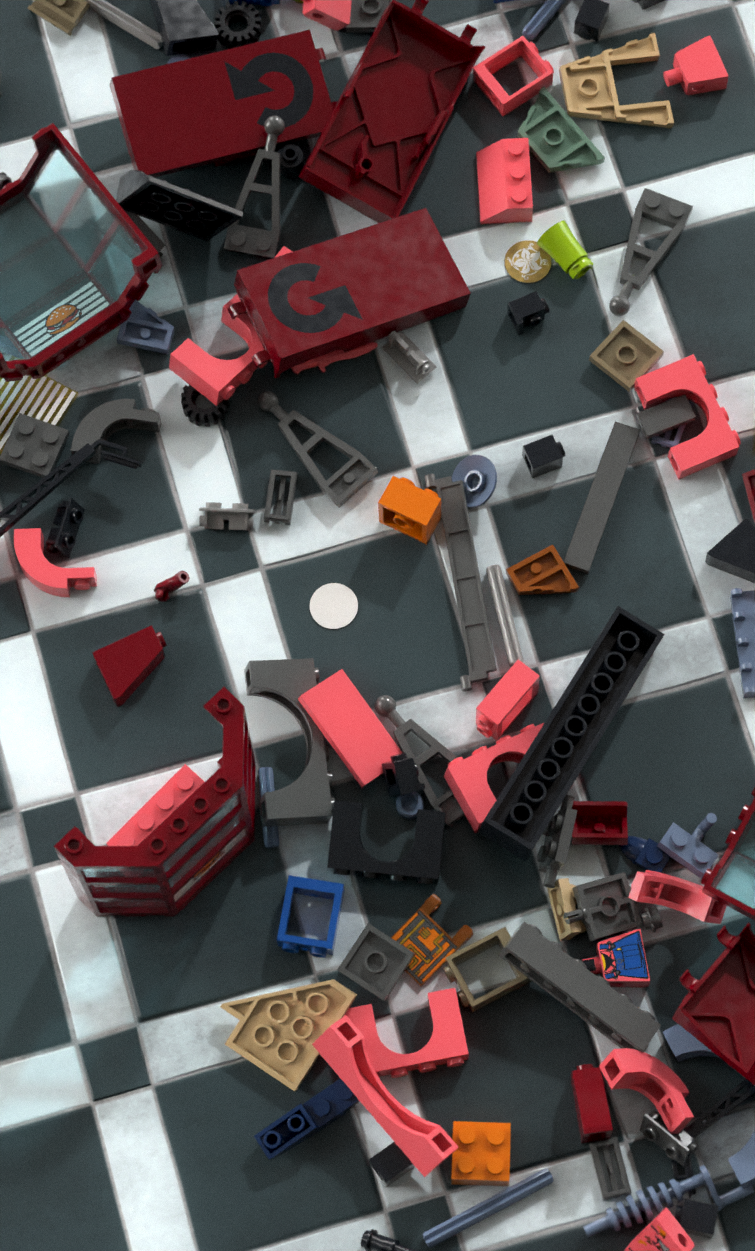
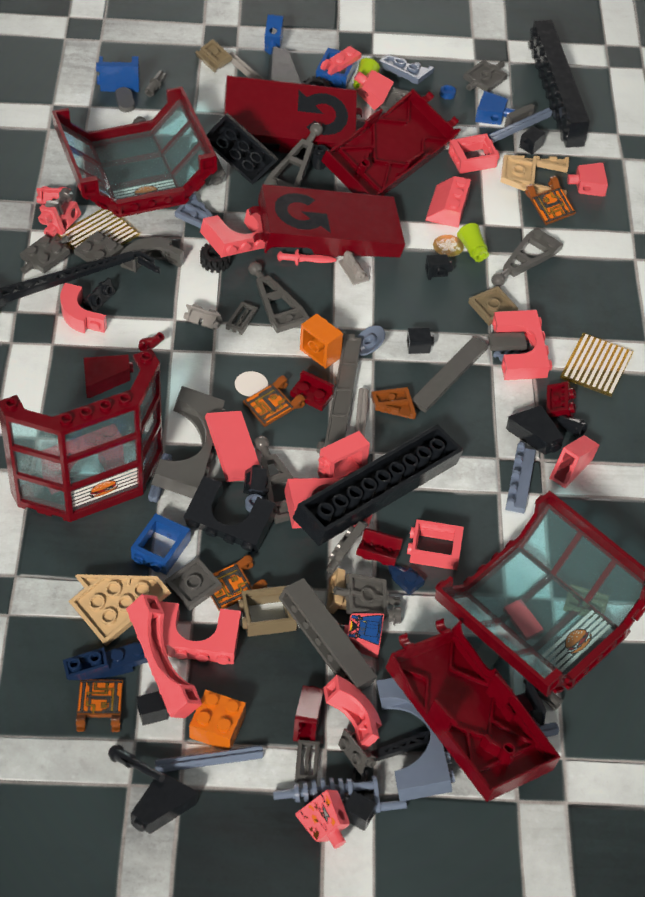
camera: 10 degrees right, 20 degrees down
sand green wing [518,87,605,173] -> none
coral arch [628,870,727,924] -> none
sand blue plate [656,813,719,879] -> none
none -> flag [76,680,123,732]
none -> flag [243,375,305,427]
none -> dark red bracket [290,370,334,411]
none -> coral window [407,519,464,570]
none -> flag [525,176,576,225]

